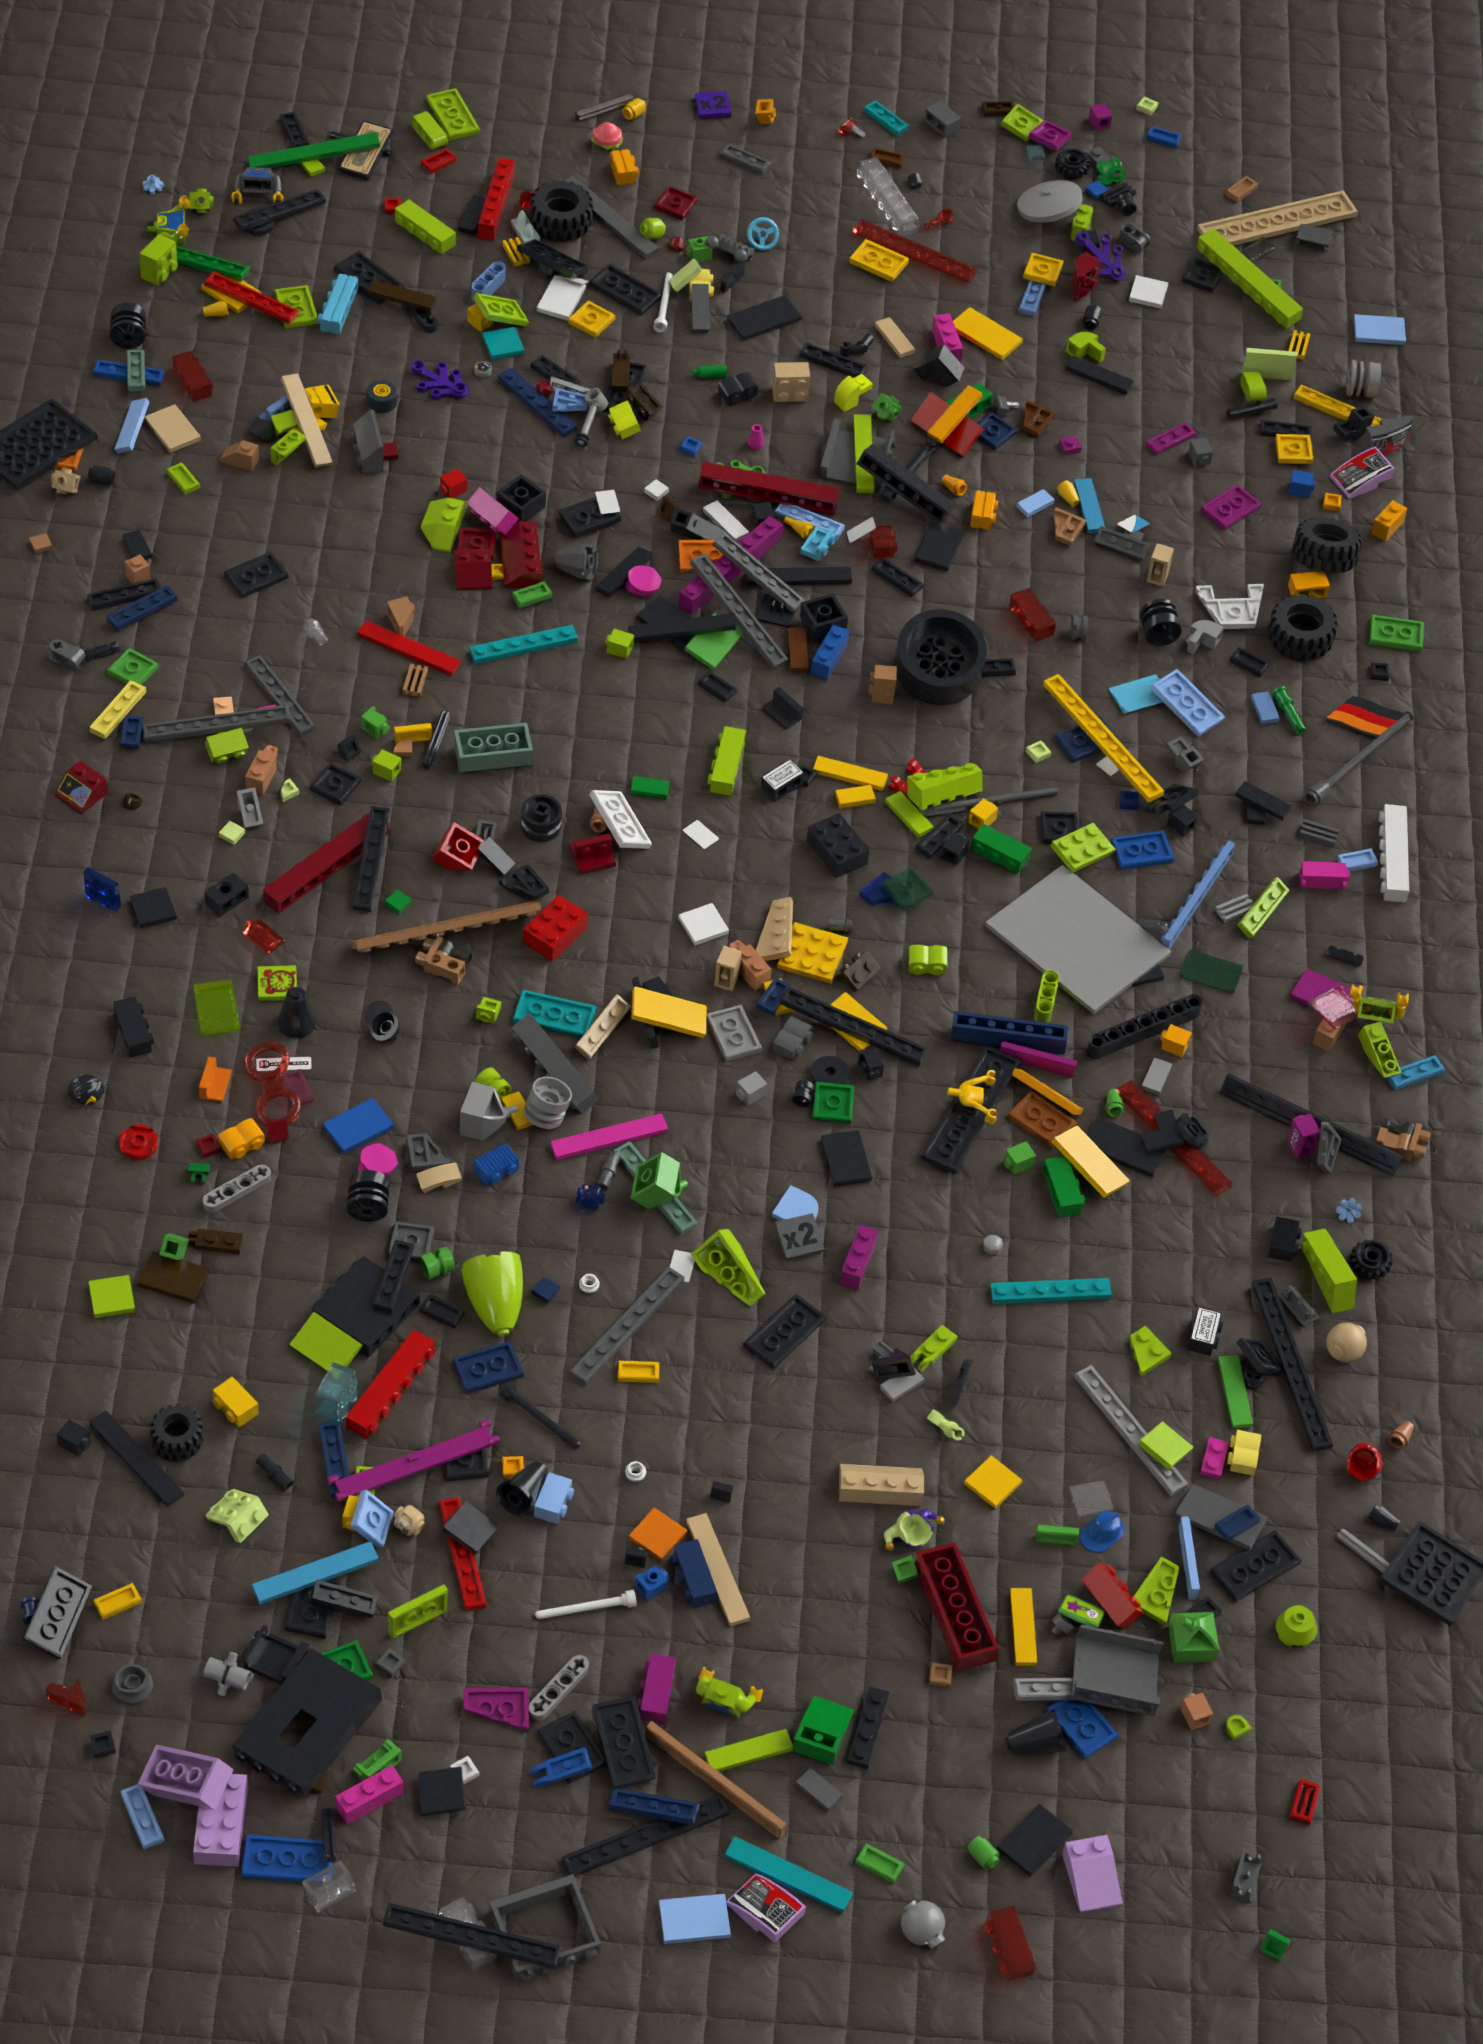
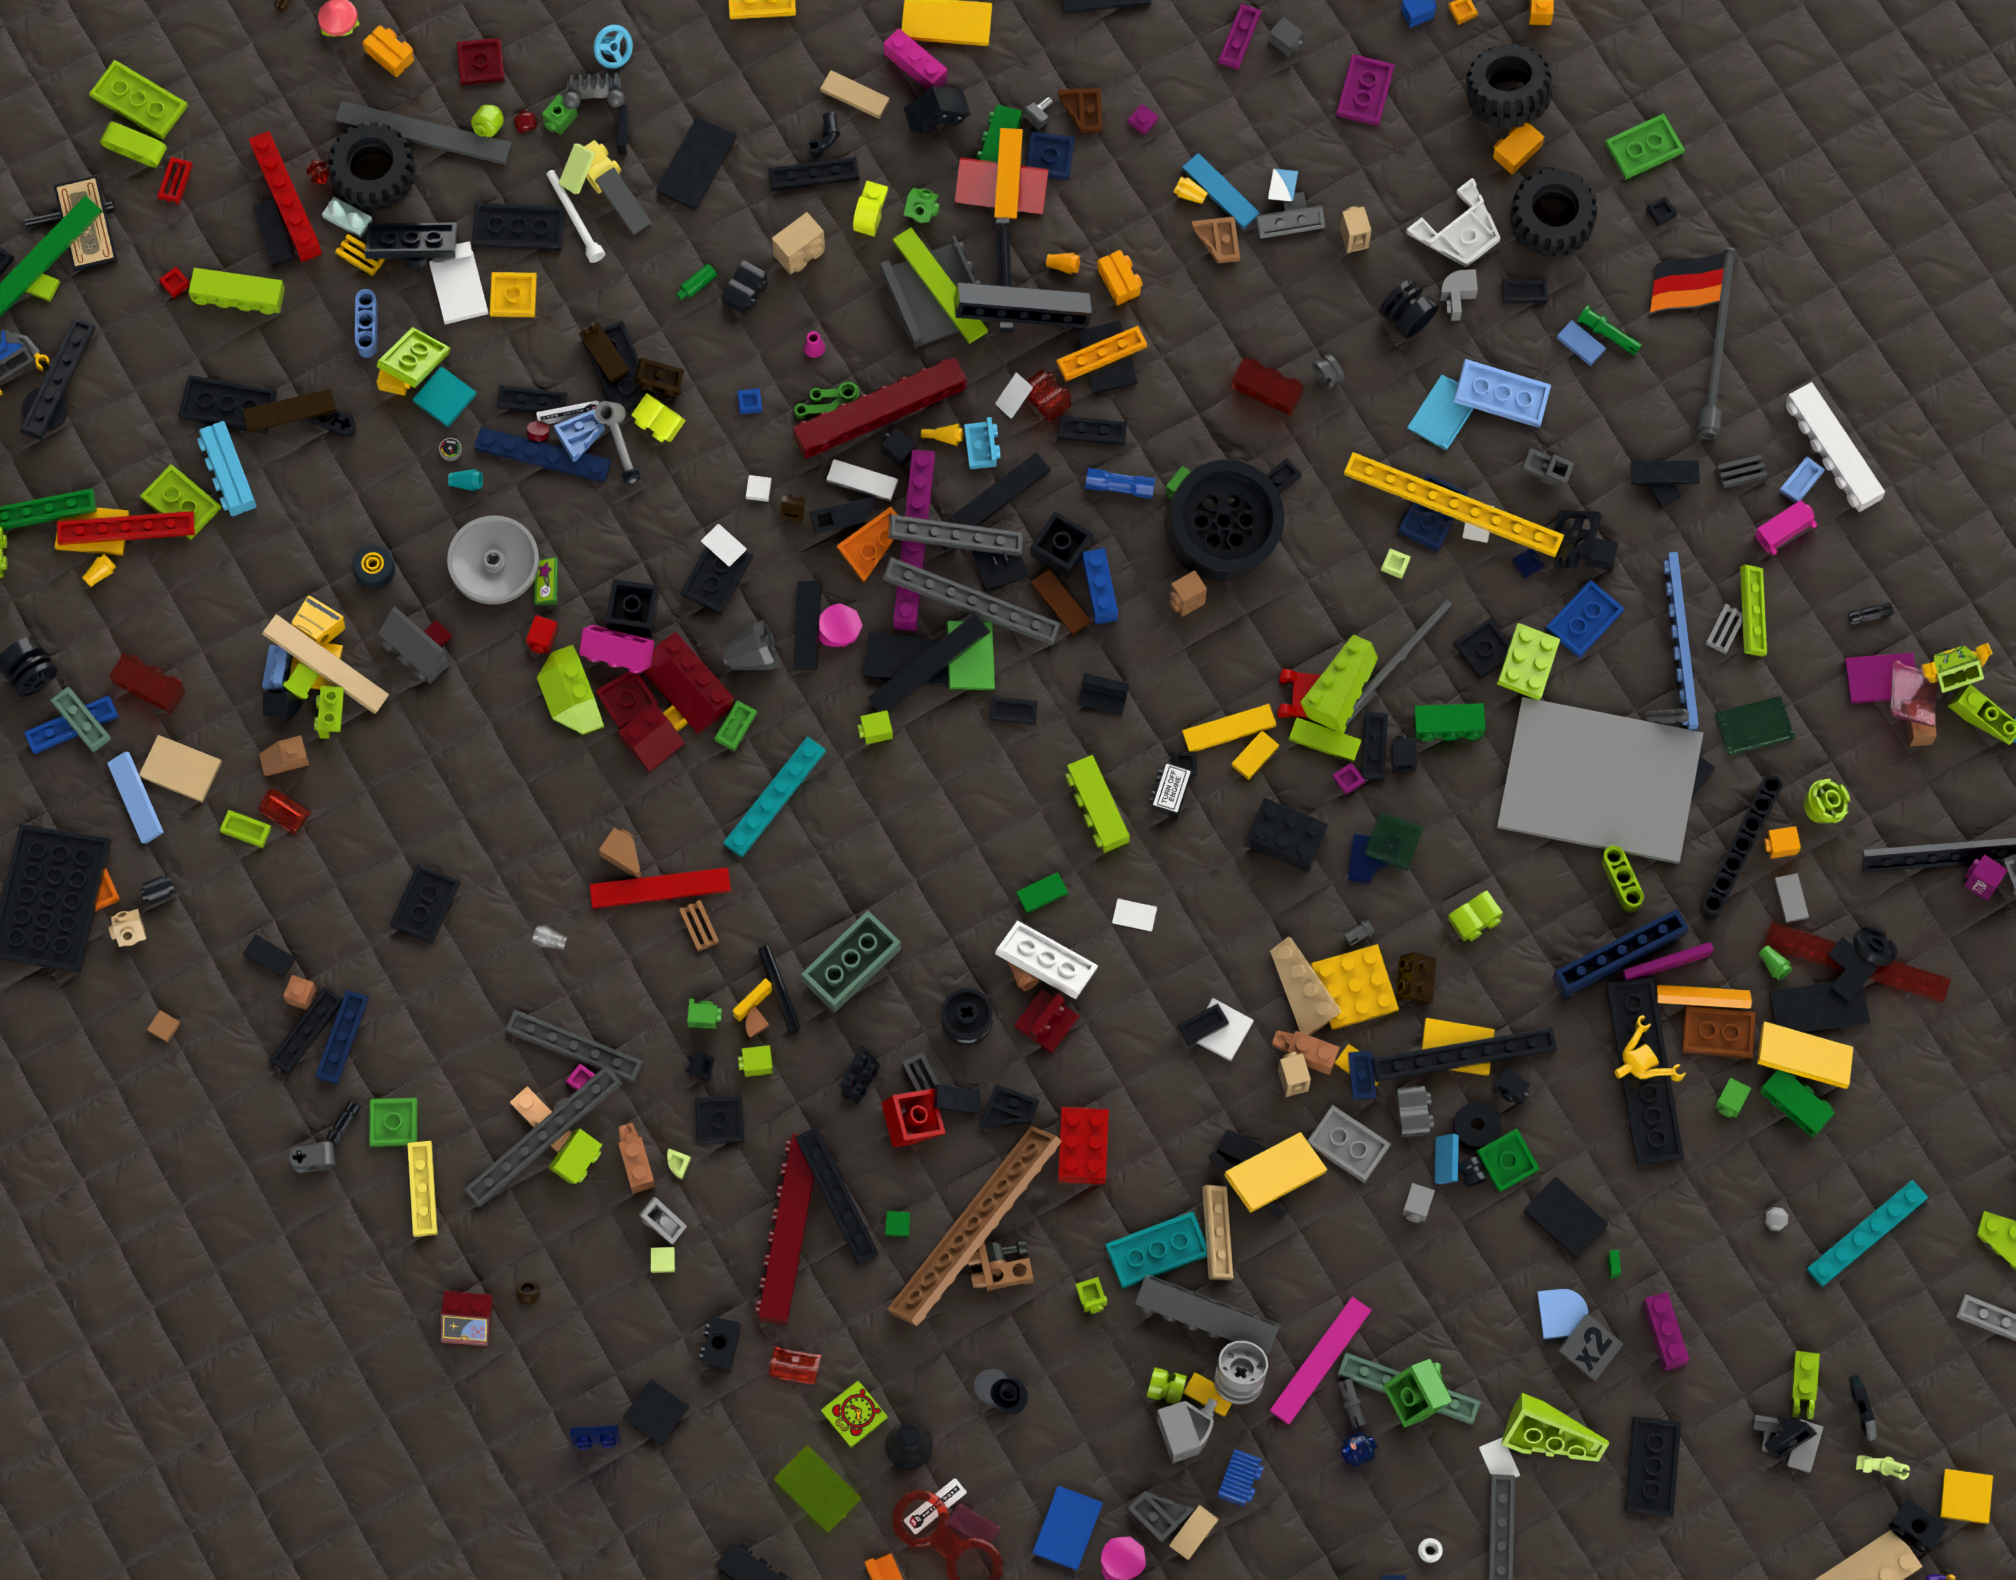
camera: 30 degrees left, 20 degrees up
dark blue plate [120,715,144,749] -> none
dark purple plant [411,360,469,400] -> none
light blue tile [774,504,845,540] -> none
yellow brick [968,798,998,829] -> none
light blue tile [1017,489,1055,518] -> none
none -> clear red slope [257,788,311,834]
none -> light grey dish [447,516,539,604]
none -> teal cone [448,469,483,491]
none -> slope [534,557,558,605]
none -> black hinge [839,1045,881,1105]
none -> light orange tile [1056,326,1147,382]
none -> blue axle [1085,468,1155,499]
none -> black tile [1177,1003,1229,1047]
none -> magenta plate [1332,762,1365,796]
none -> dark azure tile [1435,1134,1459,1184]
none -> green tile [1607,1250,1621,1279]
none -> lime cone [1803,779,1850,823]
none -> black brick [1889,1498,1948,1553]

